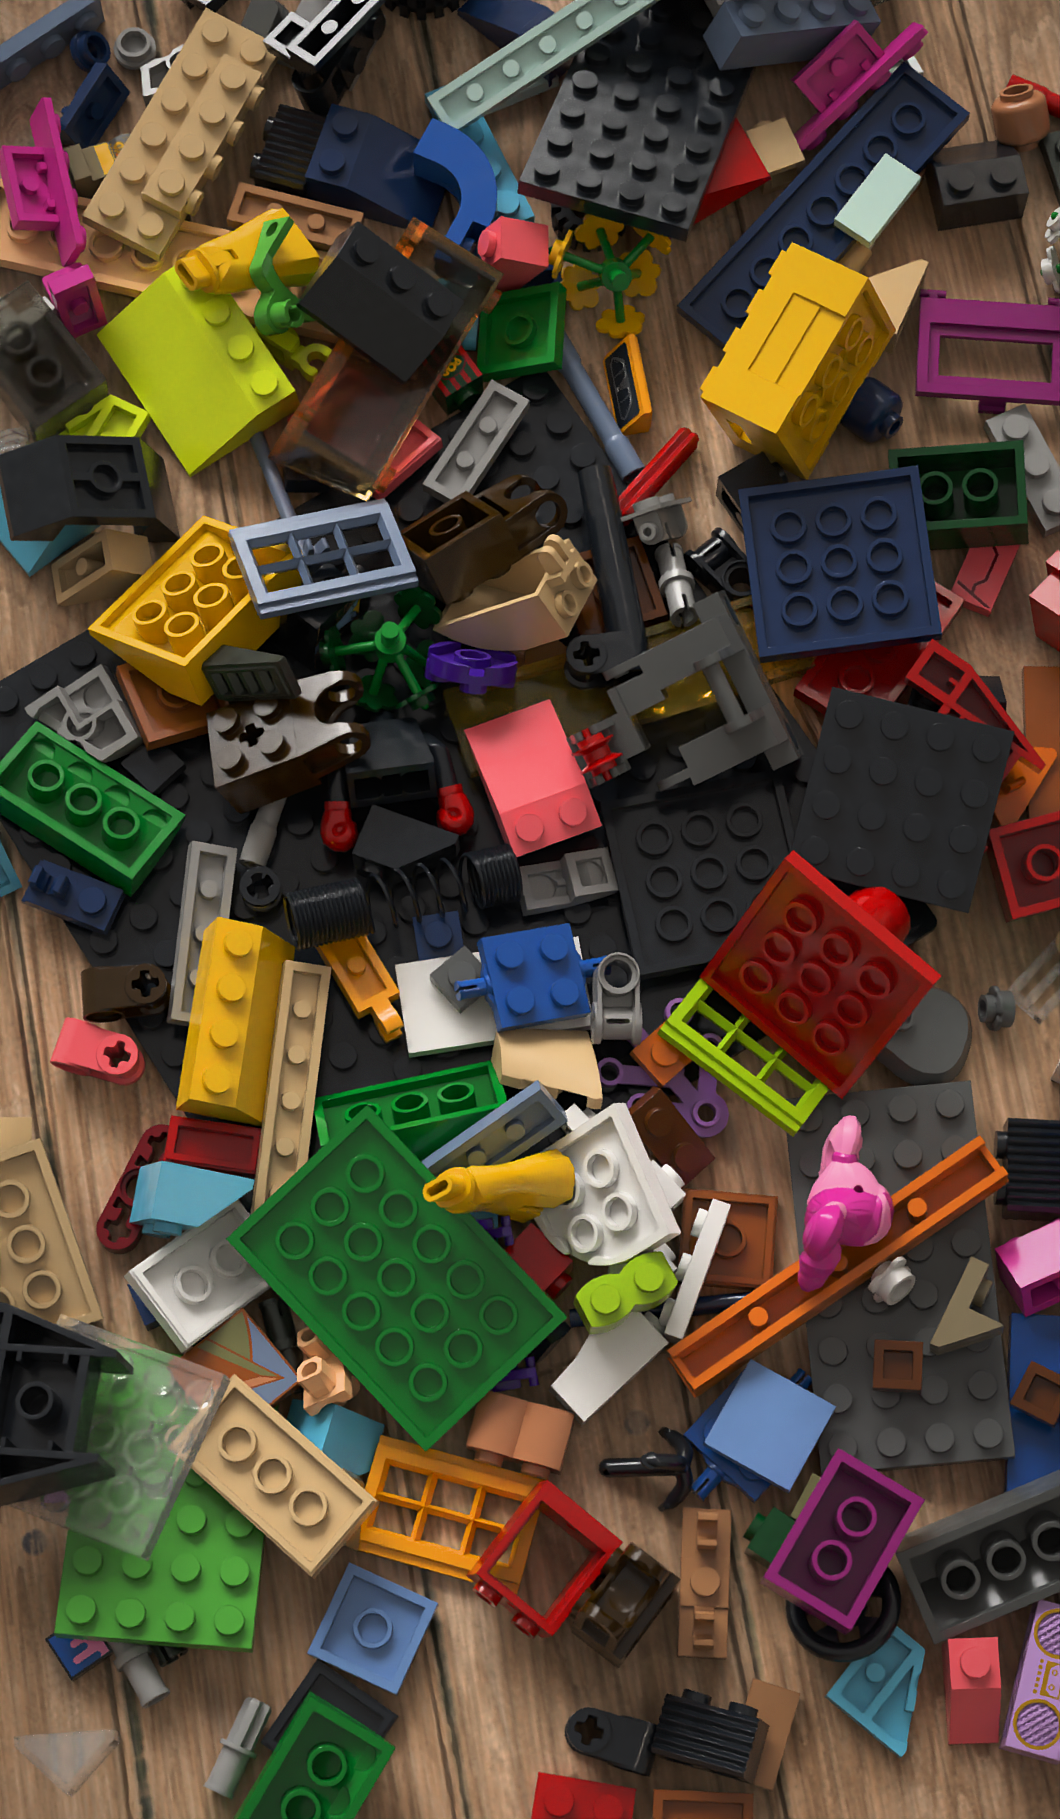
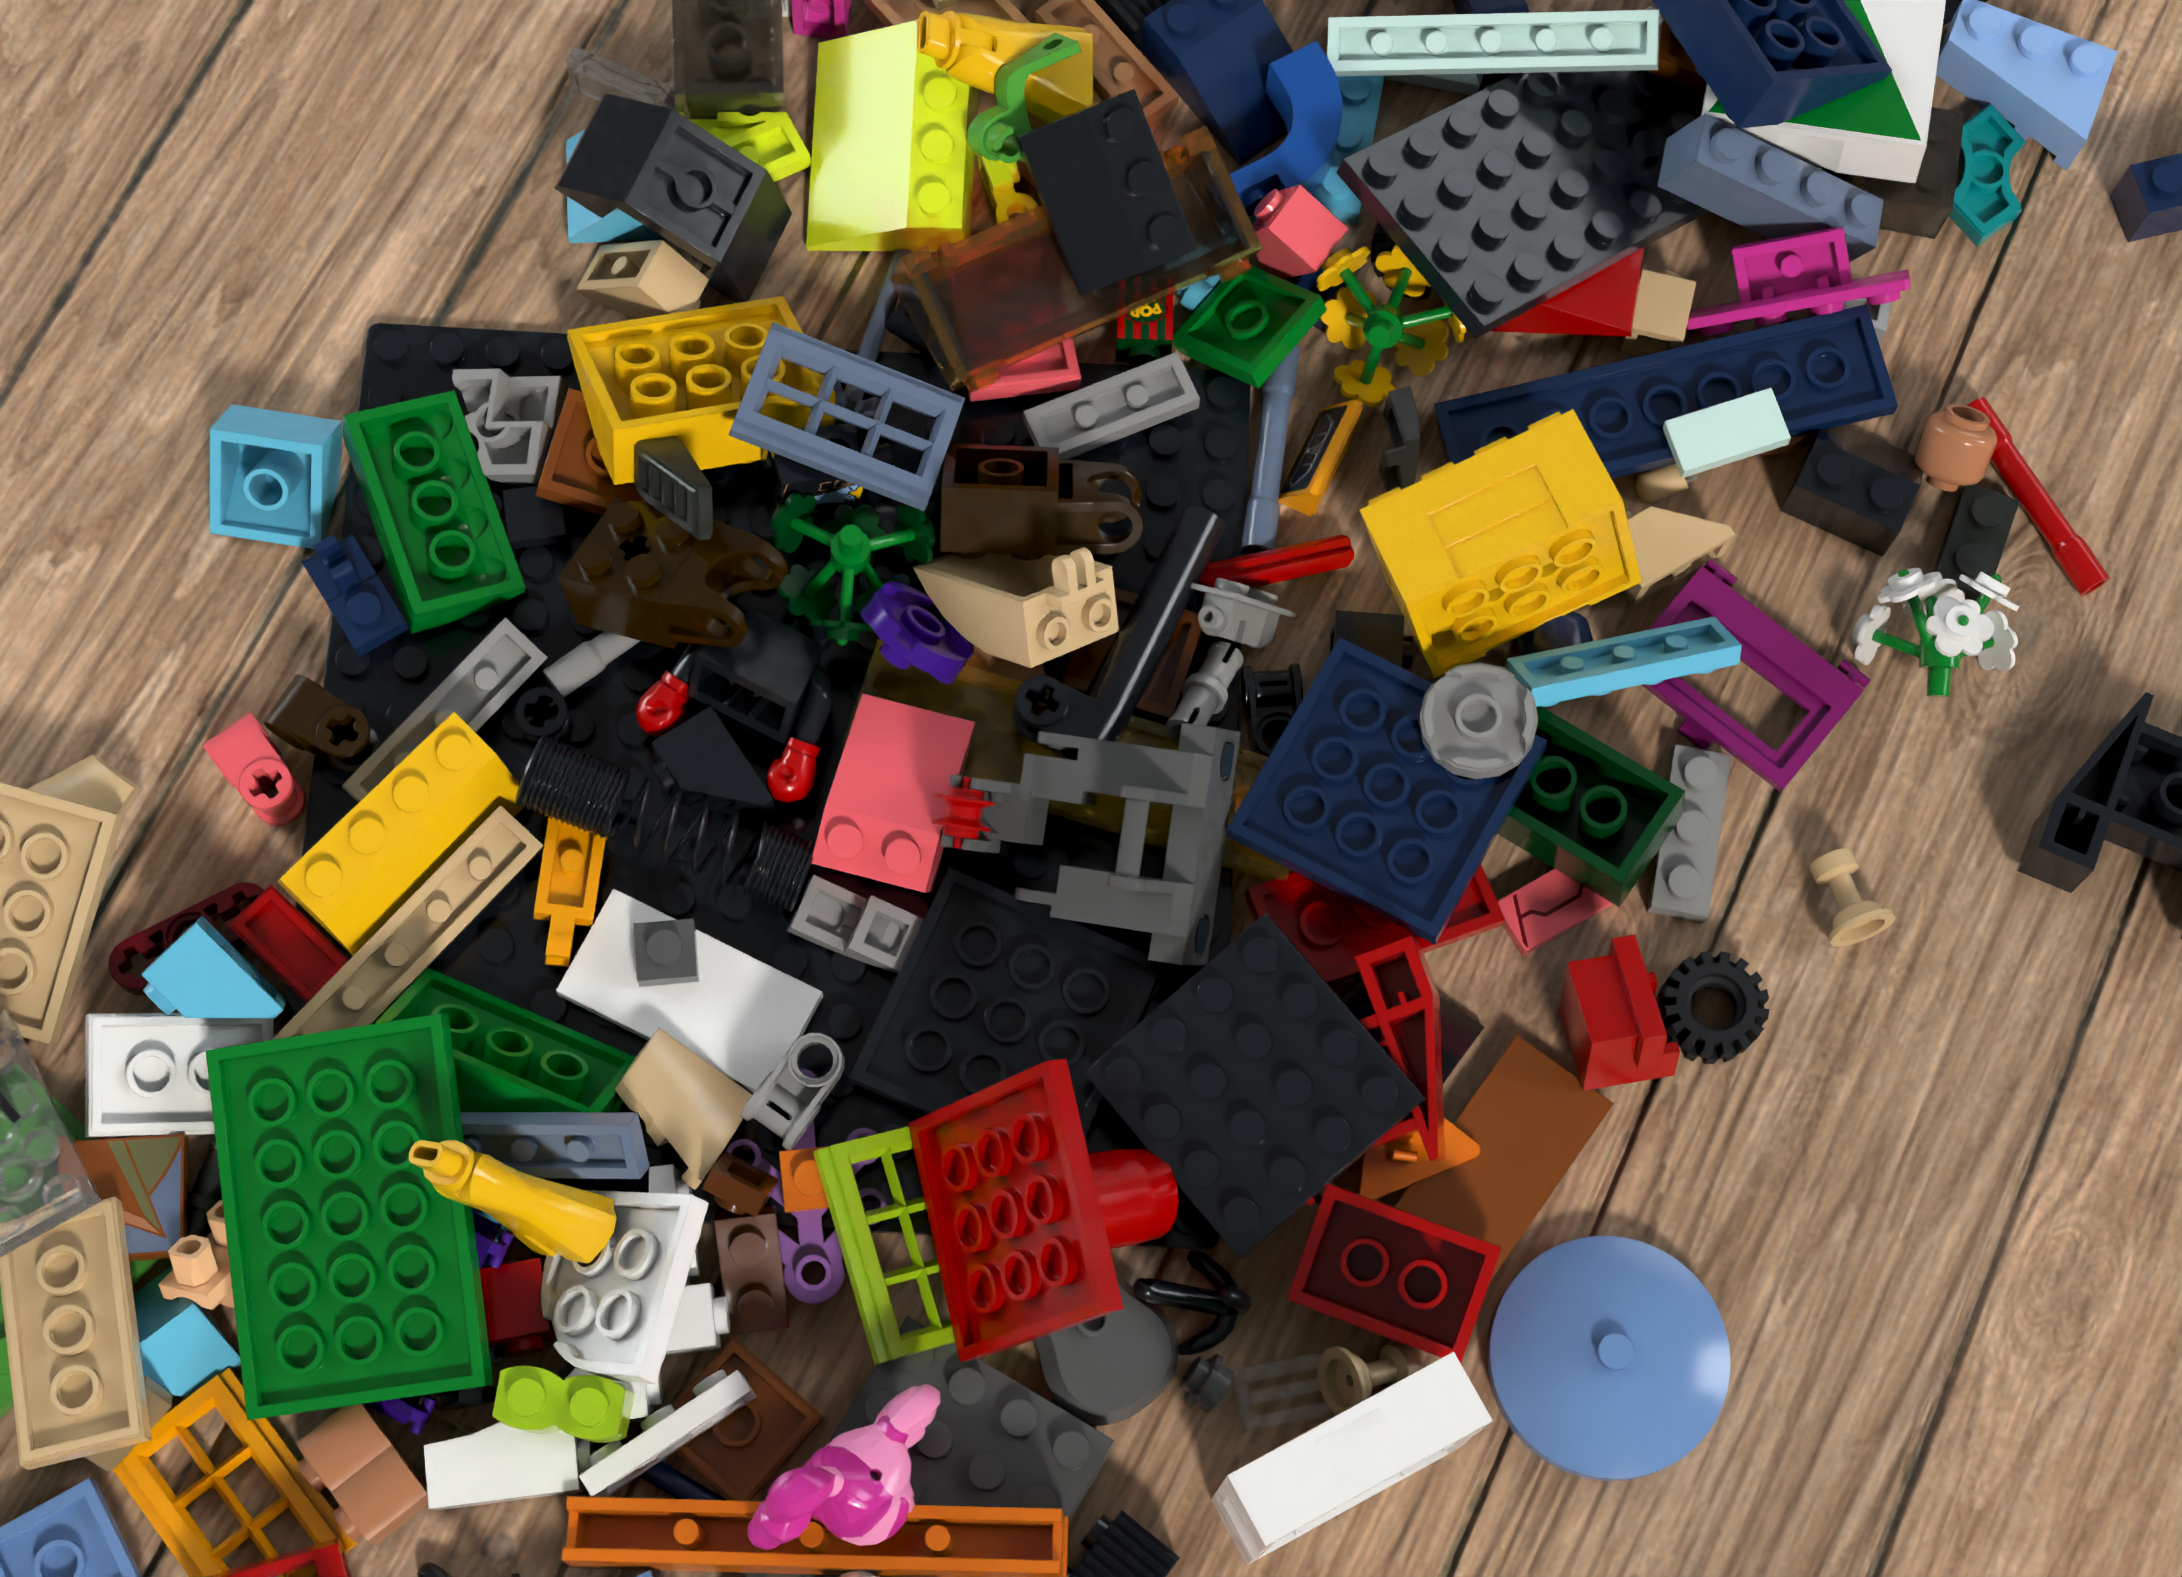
camera: 30 degrees right, 0 degrees up
dark blue plate [412,910,464,961] -> none
blue plate [454,923,611,1033] -> none
none -> reddish brown plate [702,1152,779,1217]
none -> black piece [1133,1250,1252,1355]
none -> dark grey slope [1379,386,1420,492]
none -> light grey tile [1419,662,1538,779]
none -> medium azure plate [1506,616,1742,707]

